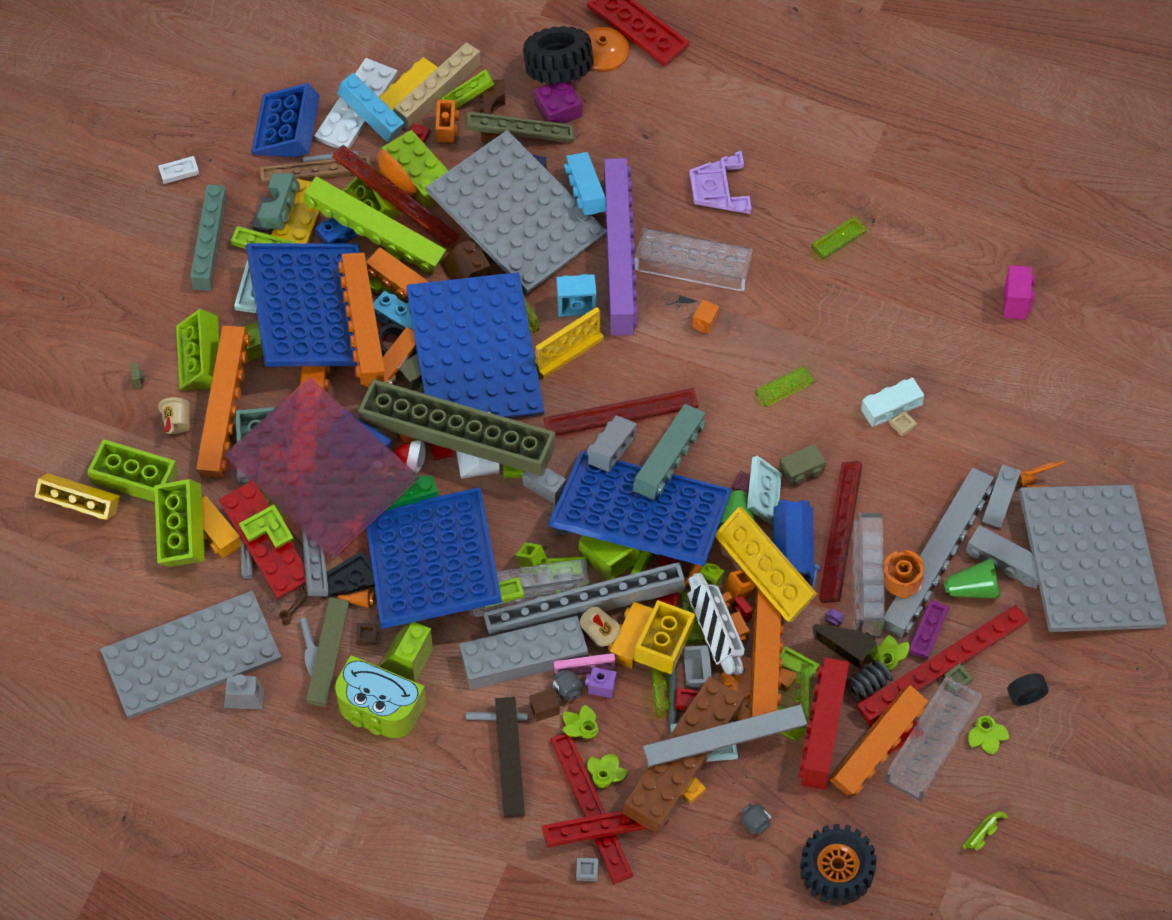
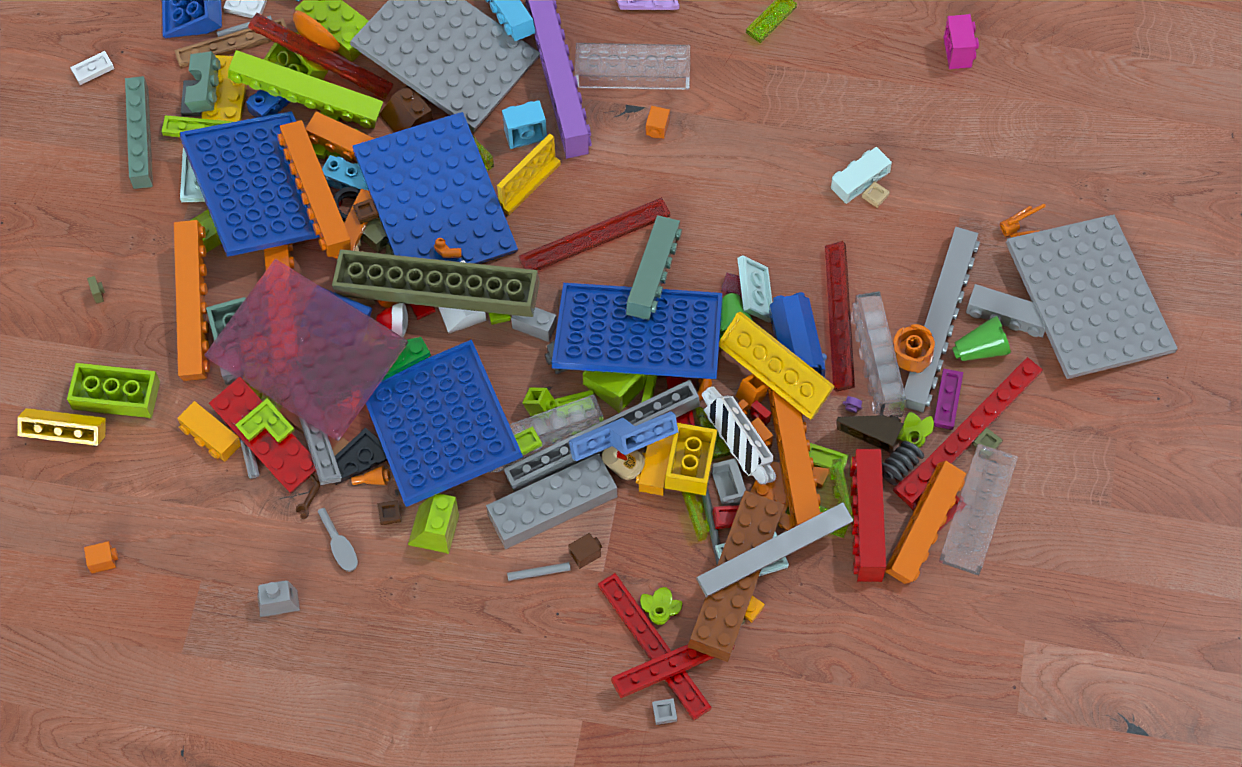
camera: 10 degrees left, 5 degrees up
light grey plate [100,591,282,720] -> none
lime brick [154,479,205,567] -> none
tan hat [158,397,191,434] -> none
lime slope [176,309,219,391] -> none
olive tile [305,597,349,707] -> none
brick [335,655,426,738] -> none
dark brown tile [495,697,525,818] -> none
dark grey head [552,670,583,701] -> none
bright pink tile [553,653,615,676] -> none
lime plate [562,705,599,739] -> none
medium lavender brick [585,667,617,699] -> none
light grey brick [587,415,637,472] -> none
lime brick [699,563,725,588] -> none
dark grey head [740,803,771,835] -> none
clear neon green tile [755,366,814,407] -> none
olive brick [779,444,826,487] -> none
black wheel [800,824,877,905] -> none
lime piece [962,811,1008,851] -> none
lime plate [968,715,1009,755] -> none
light grey slope [981,464,1021,530] -> none
black tyre [1007,673,1049,706] -> none
none -> orange brick [84,541,118,574]
none -> reddish brown tile [353,199,379,224]
none -> orange arm [434,238,461,258]
none -> medium blue bracket [569,411,678,461]

